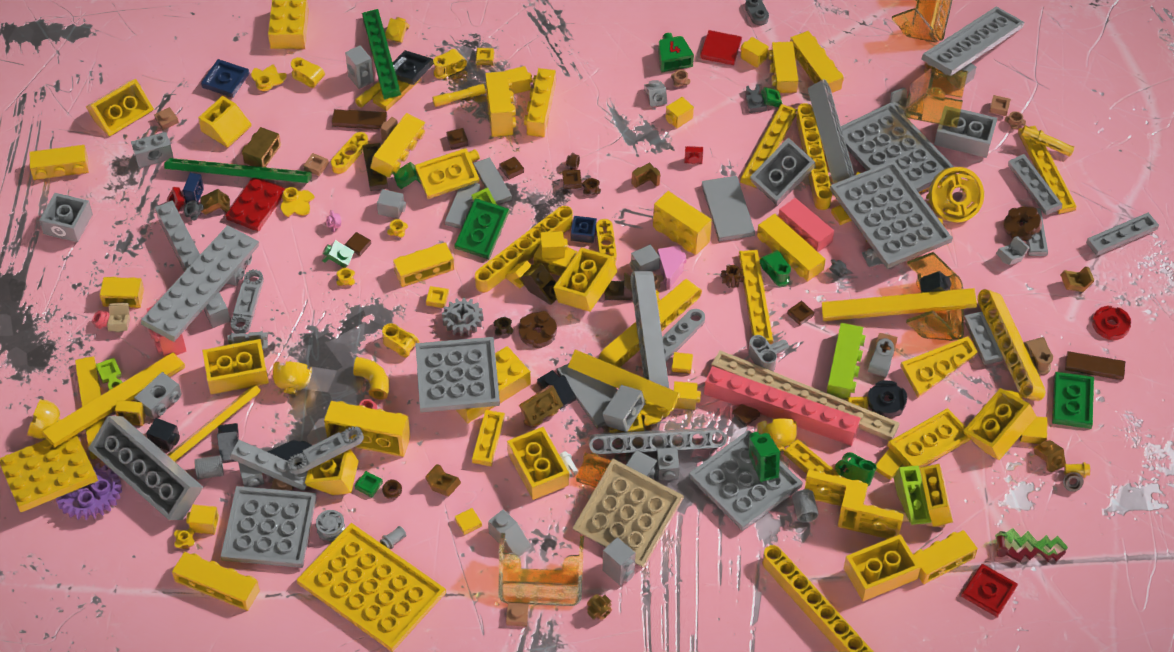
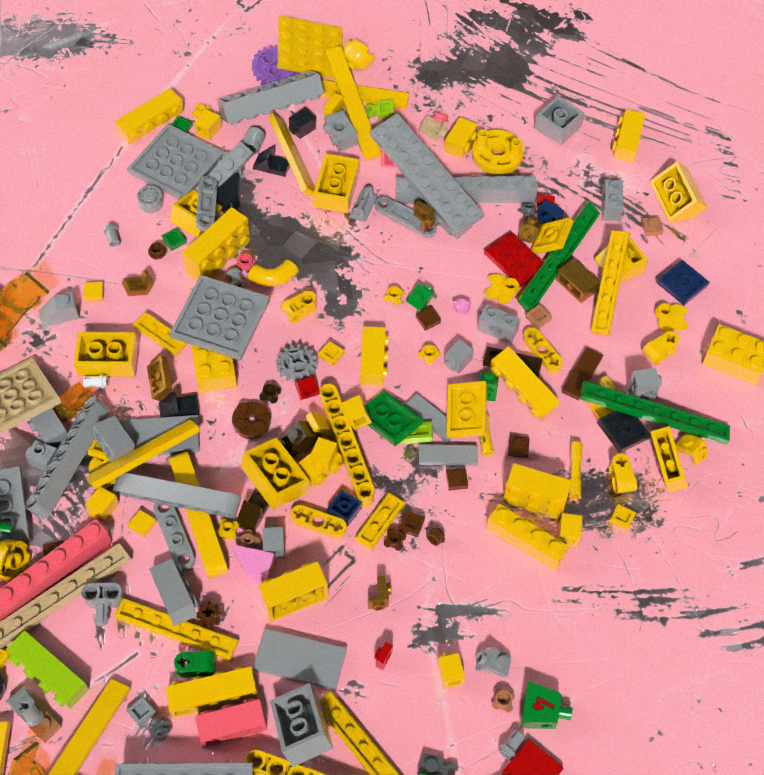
camera: 115 degrees right, 5 degrees up
yellow cylinder [273,361,312,394] -> none
yellow plate [297,523,446,652] -> none
nougat plate [381,117,398,141] -> none
reddish brown tile [787,300,815,326] -> none
none -> light grey tile [126,696,157,728]
none -> light grey brick [149,559,198,626]
none -> green tile [171,116,193,133]
none -> light grey bush [225,268,246,288]
none -> red plate [295,376,320,401]
none -> yellow brick [342,395,372,430]
none -> yellow tile [355,492,405,551]
none -> pearl gold bracket [414,200,436,233]
none -> yellow piece [472,129,524,175]
none -> light grey brick [477,304,521,344]
none -> light grey pin [499,730,525,760]
none -> yellow plate [531,217,574,254]
none -> yellow tile [591,230,630,336]
none -> yellow brick [651,426,688,493]

